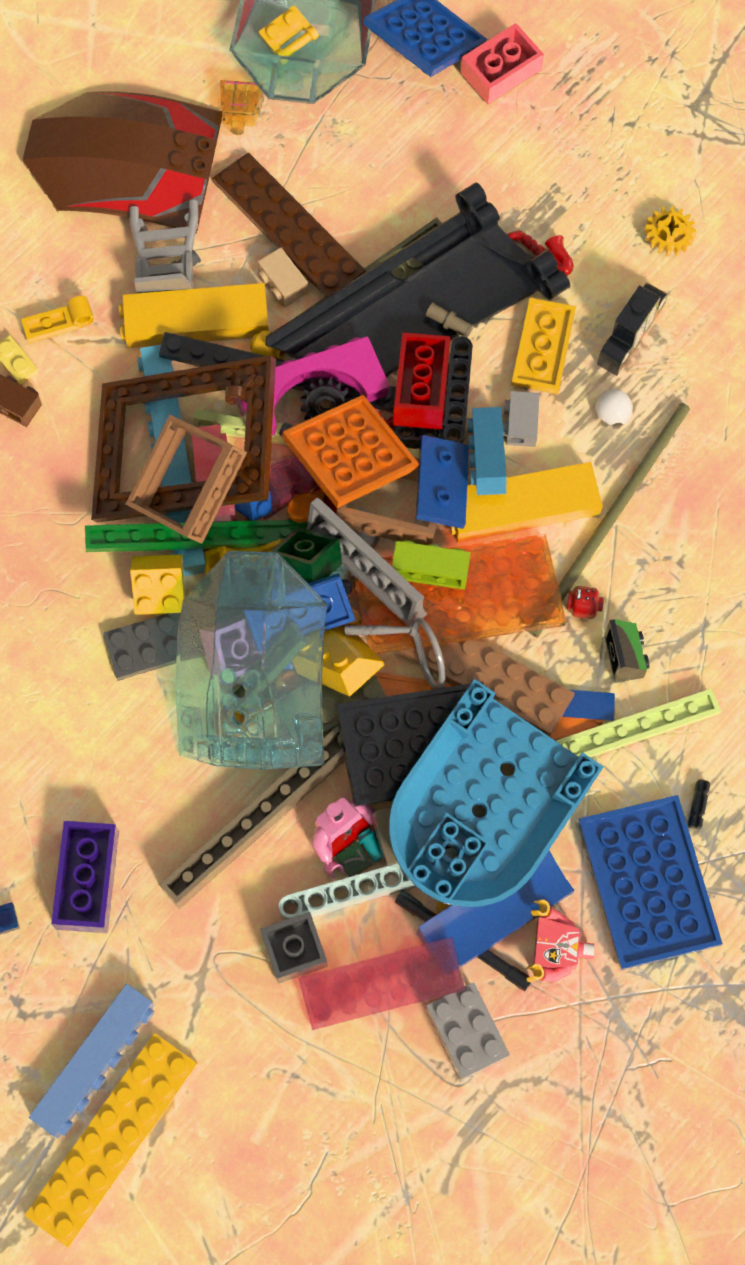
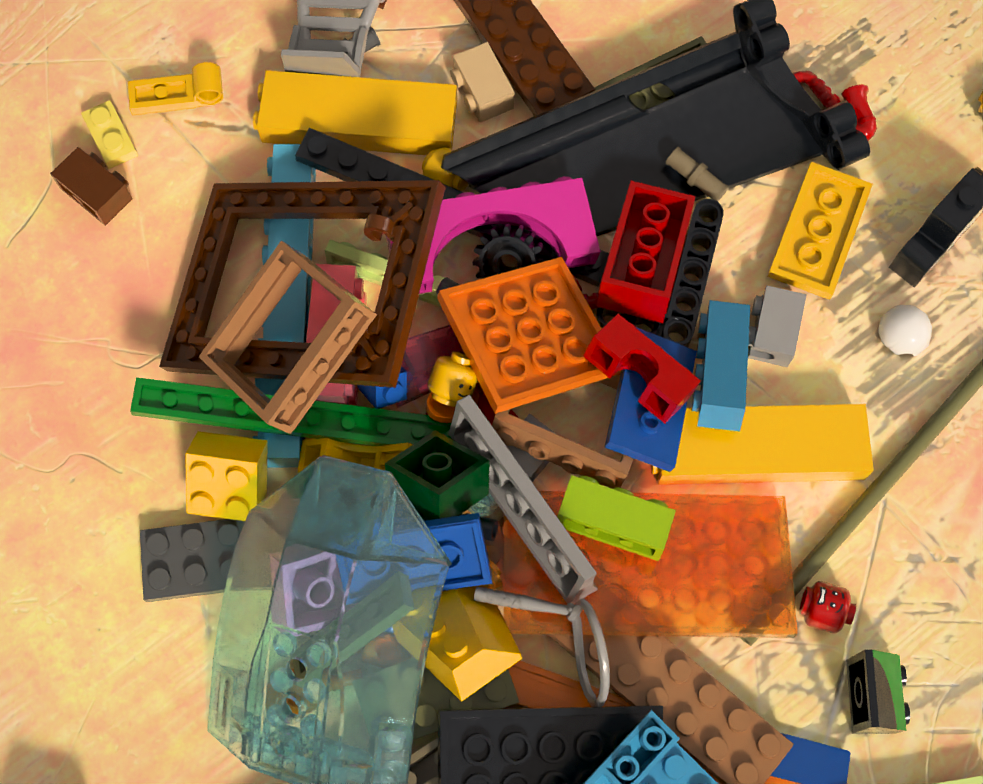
camera: 10 degrees right, 0 degrees up
none -> yellow head [428,352,478,407]
none -> red arch [583,314,701,424]

